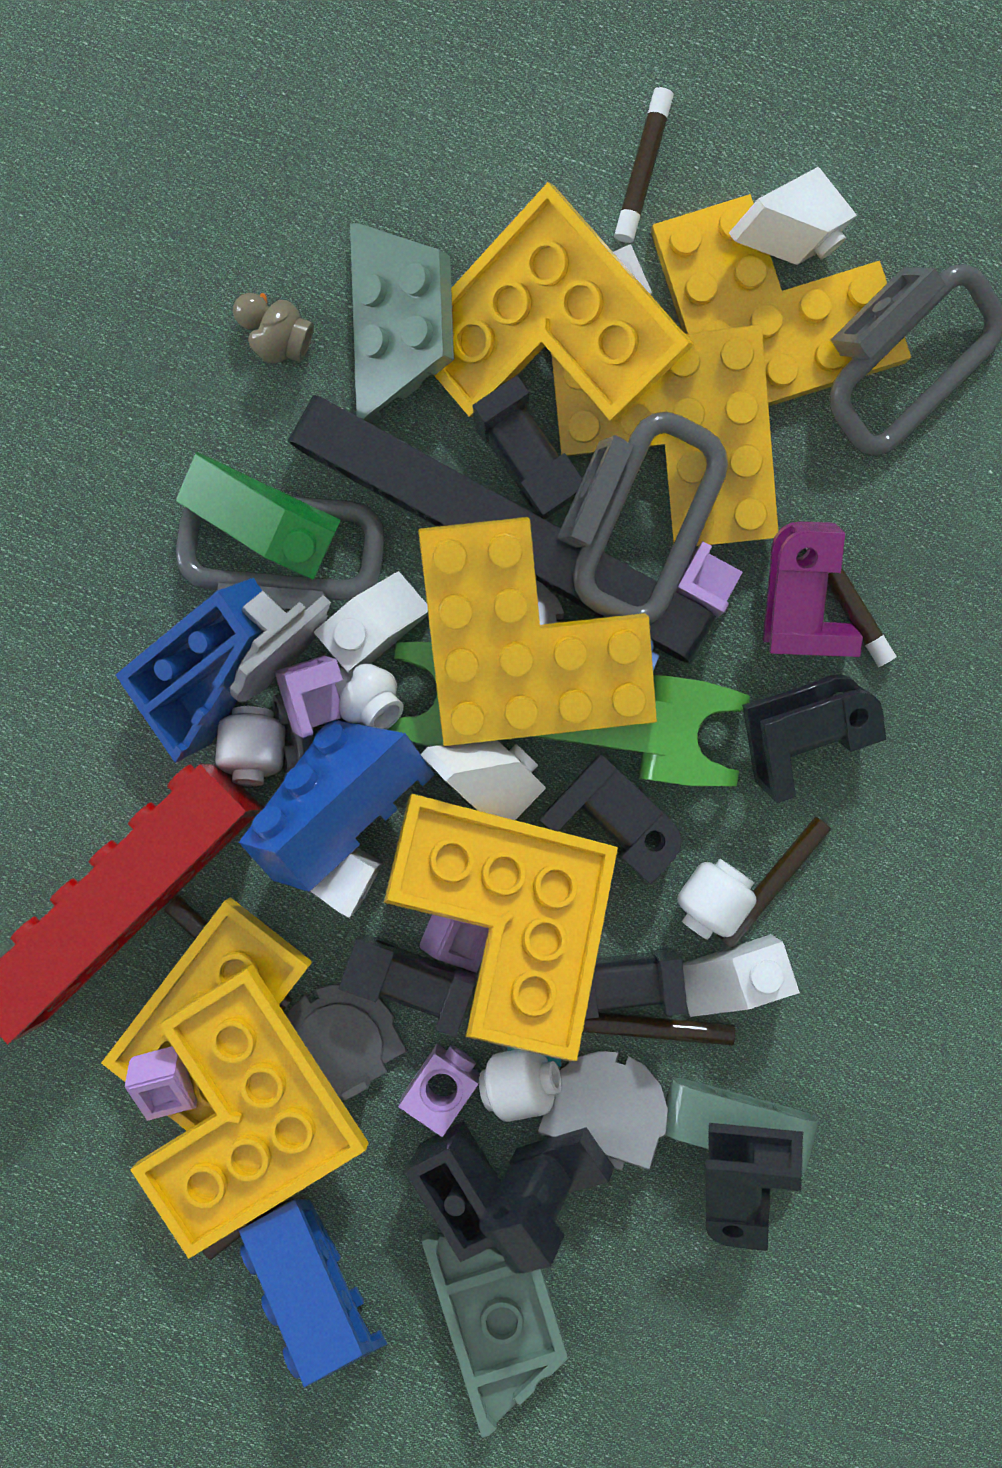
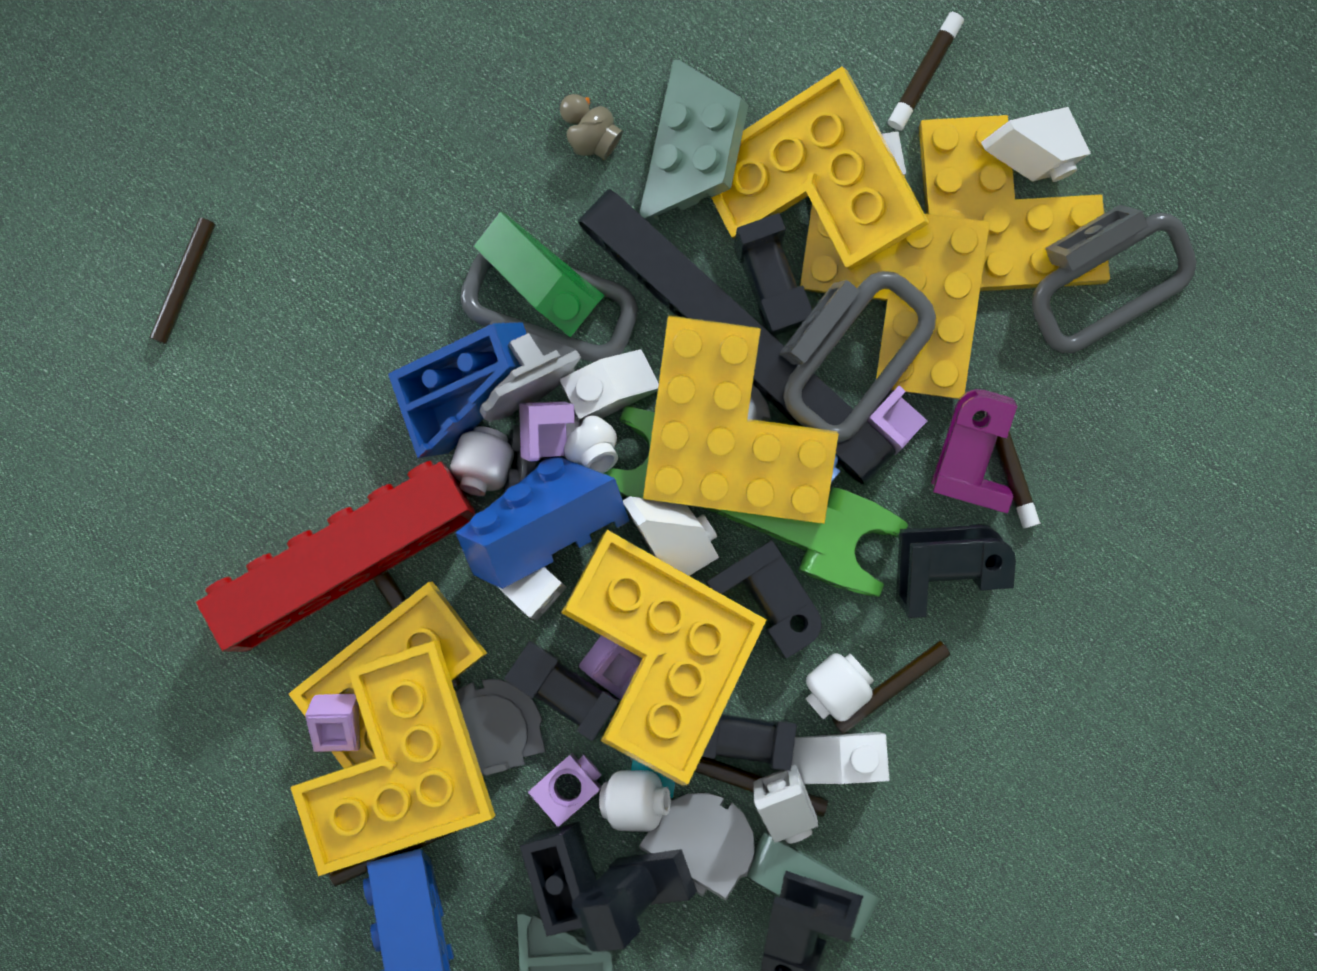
camera: 15 degrees right, 5 degrees down
none -> white slope [754,765,818,844]

